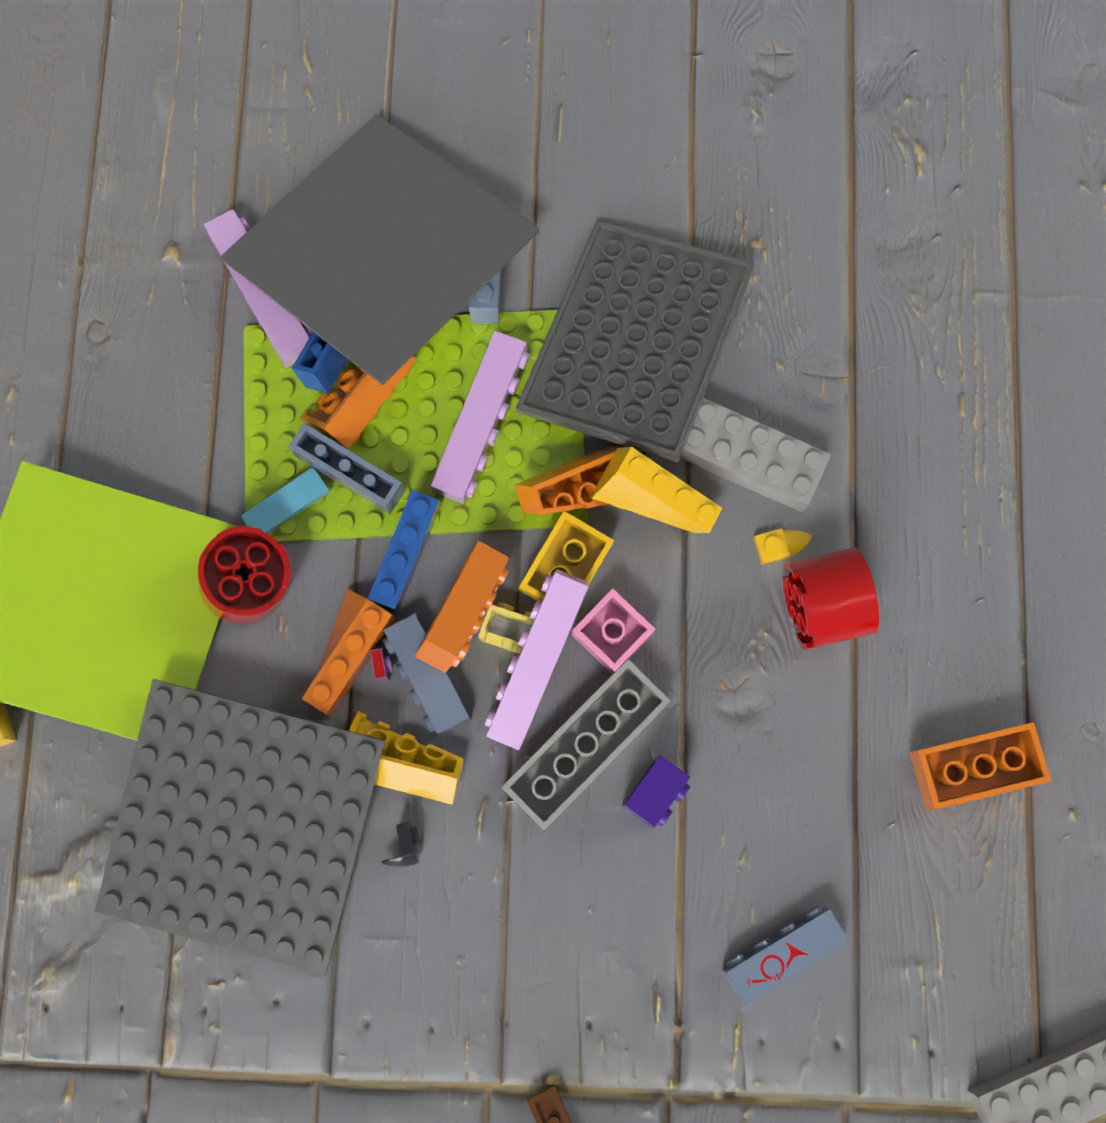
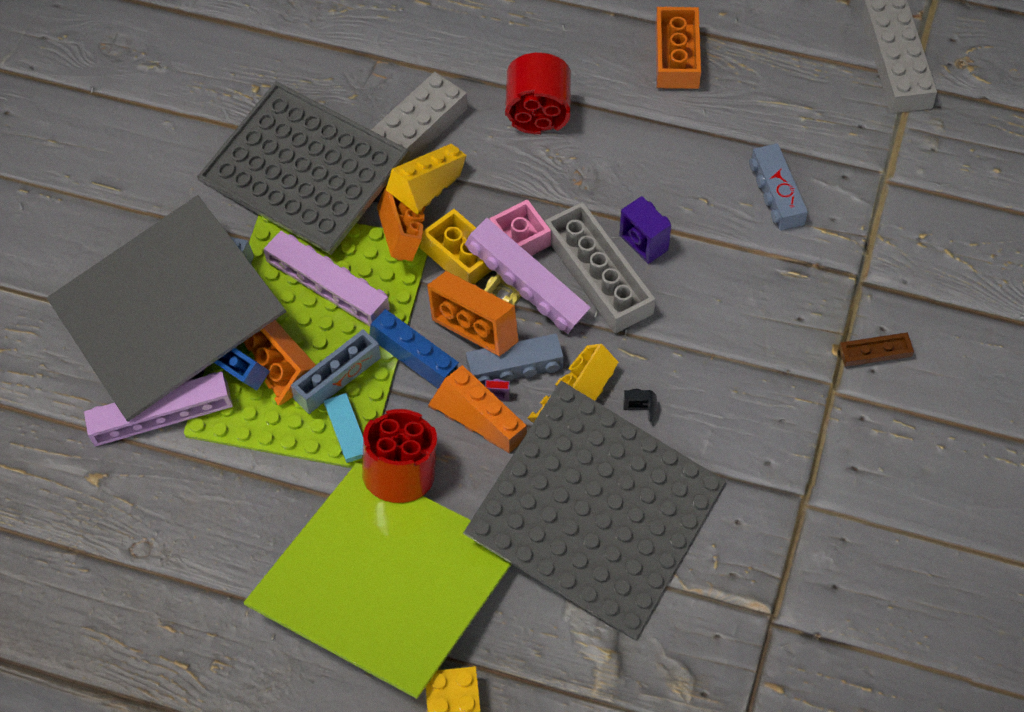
camera: 75 degrees left, 20 degrees down
yellow plate [753,528,812,565] -> none

